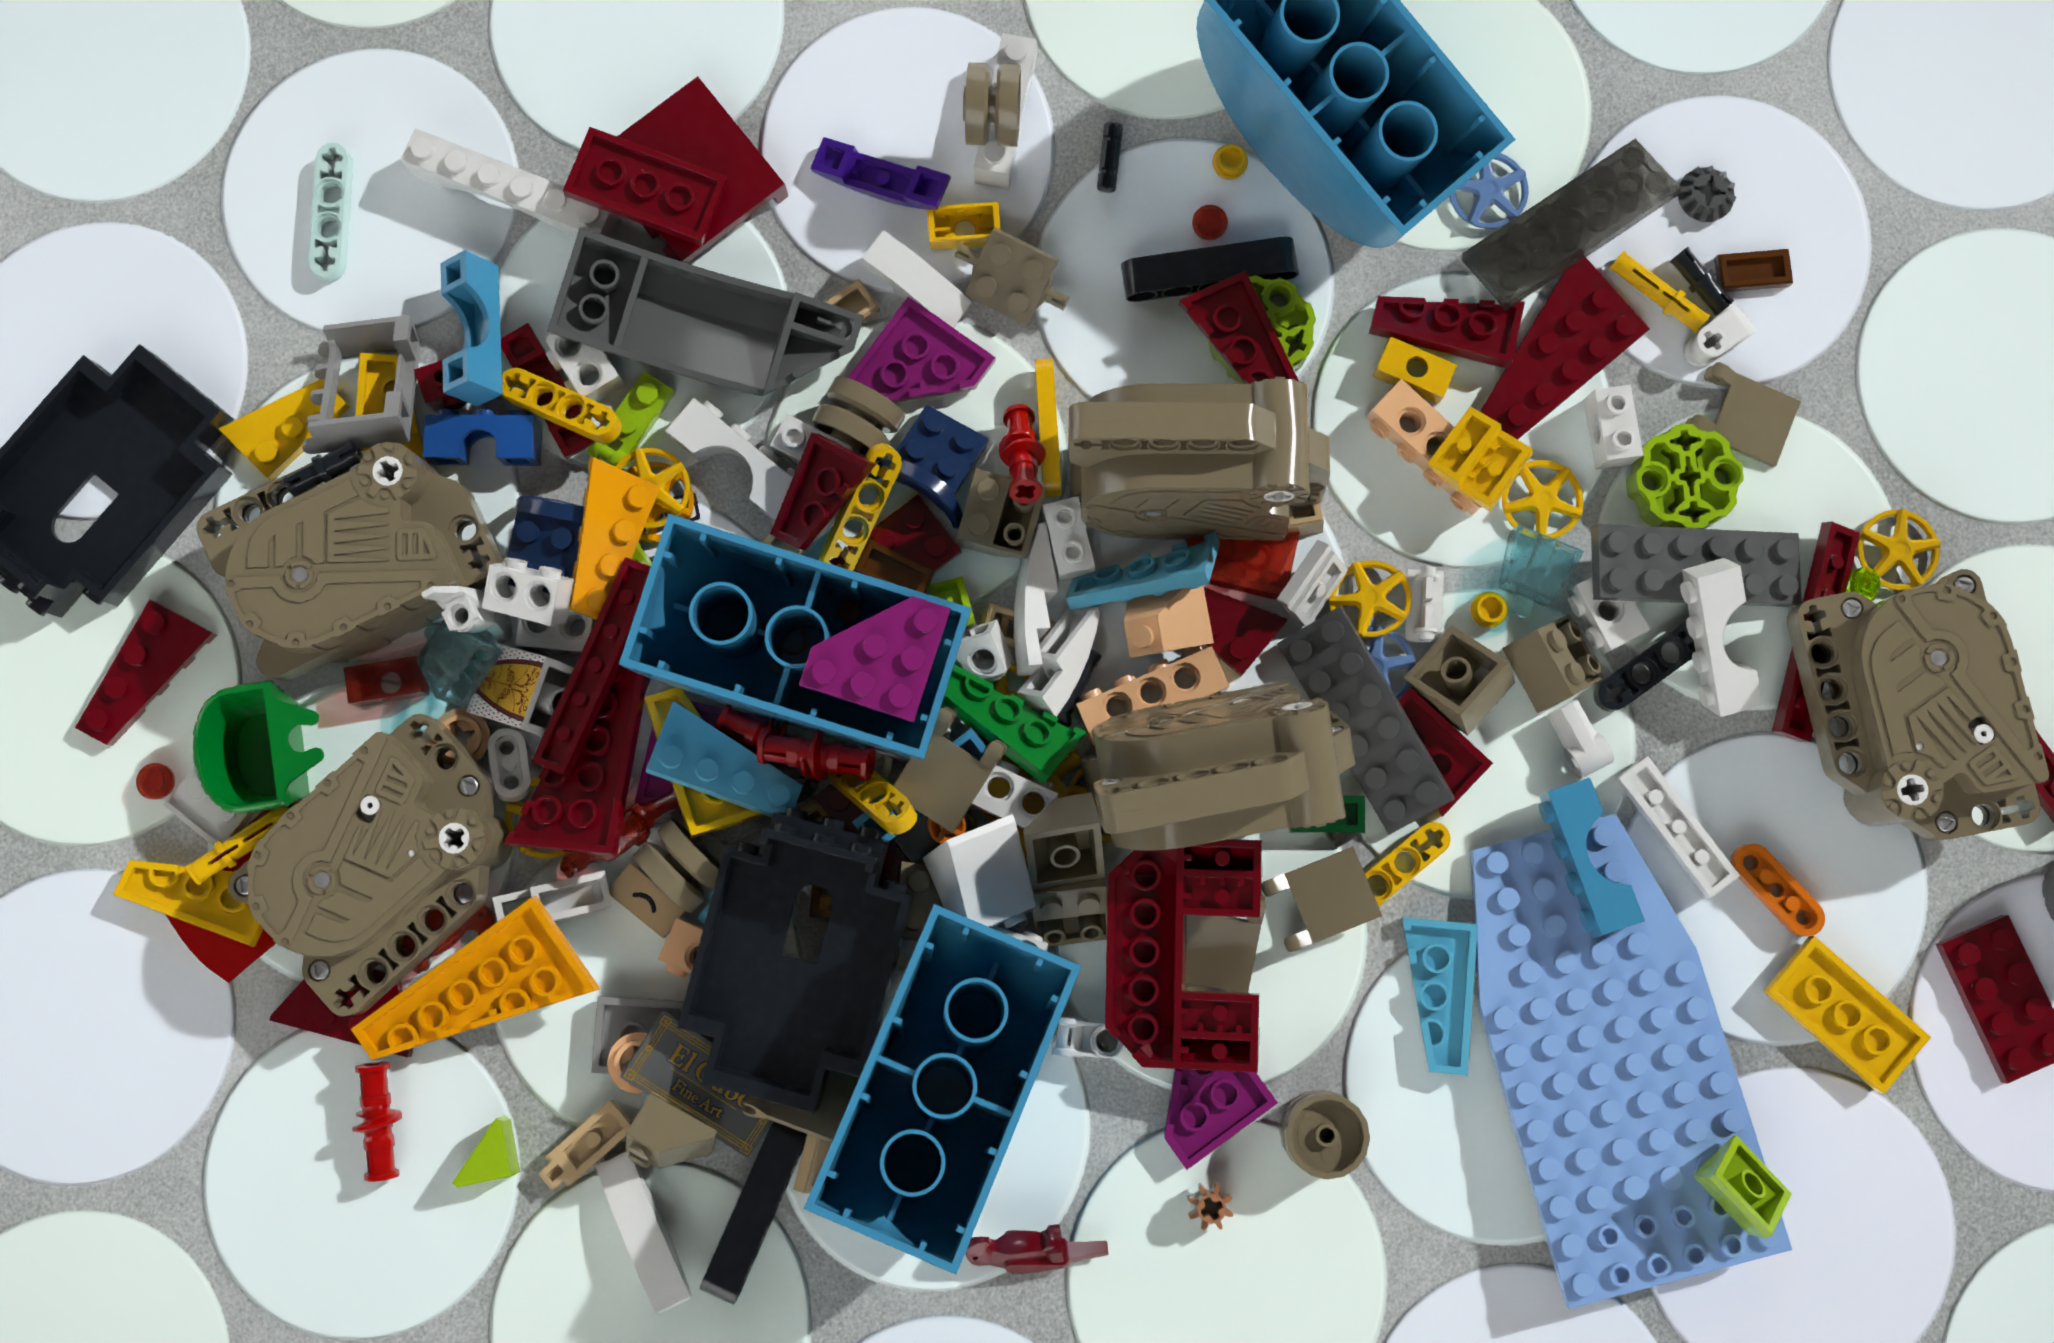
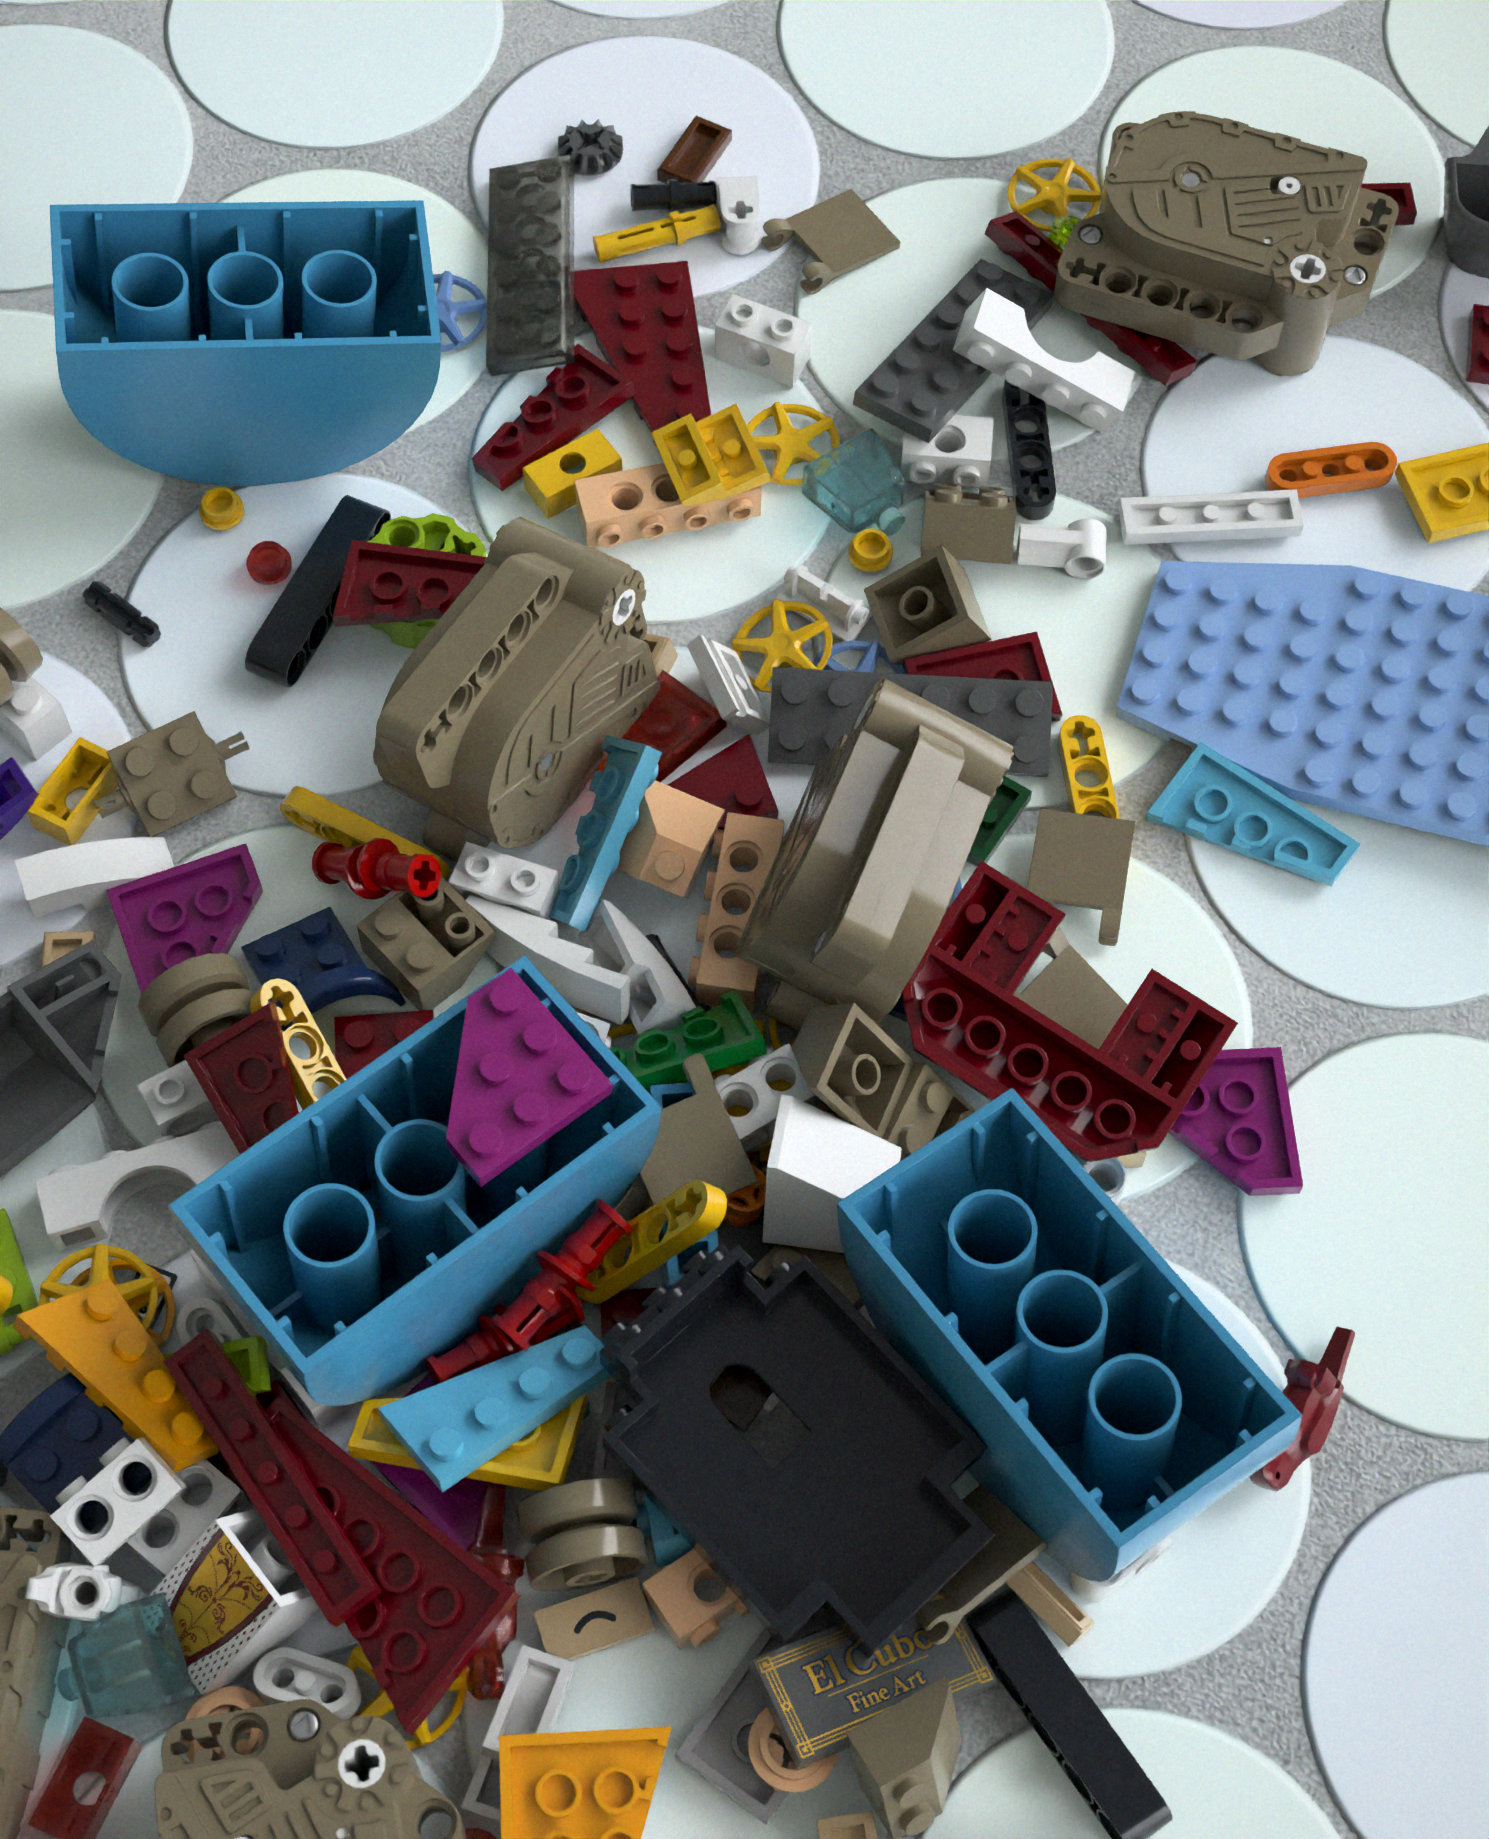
camera: 60 degrees left, 20 degrees down
nougat gear [1187,1182,1234,1231] -> none
dark tan wheel [1279,1089,1370,1180] -> none
dark azure arch [1538,778,1645,938] -> none
lime connector [1626,424,1744,529] -> none

